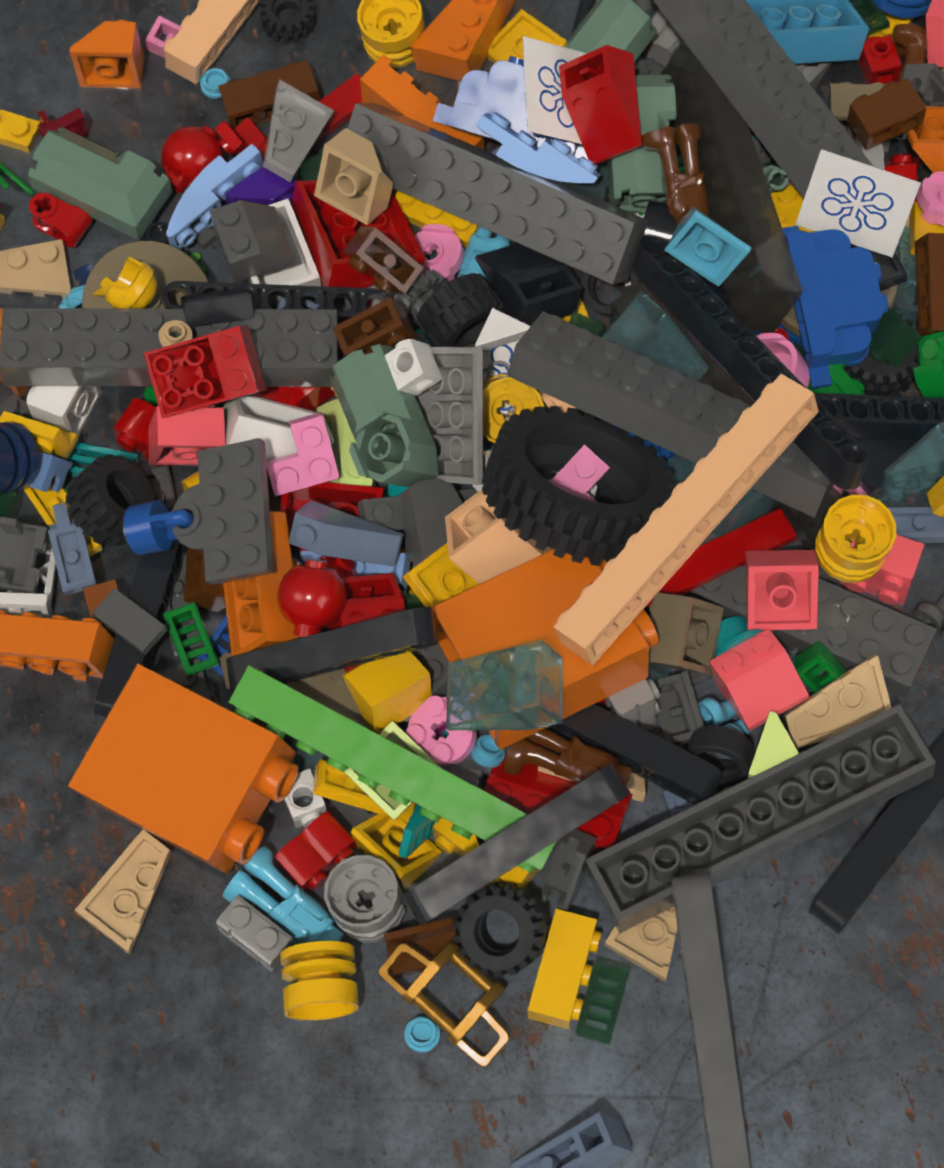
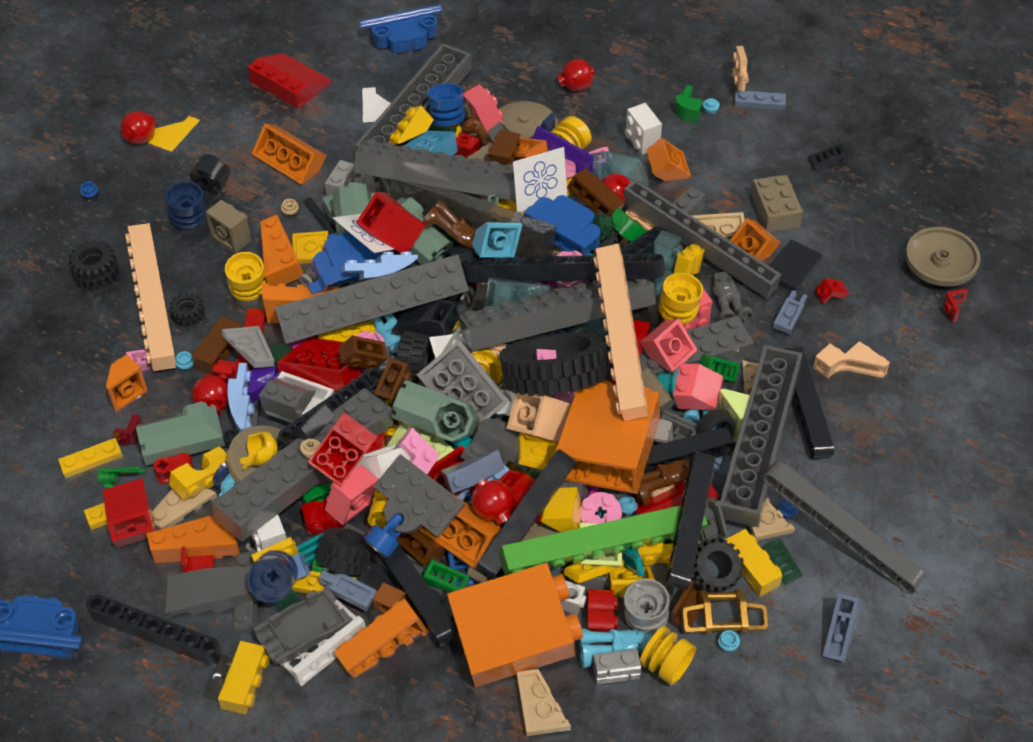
camera: 50 degrees left, 15 degrees down
dark grey tile [92,588,167,655] -> none
tan slope [314,128,393,225] -> none
white brick [385,339,442,396] -> none
clear light blue slope [446,640,563,731] -> none
tan wing [784,653,892,749] -> none
none -> yellow arch [169,446,227,500]

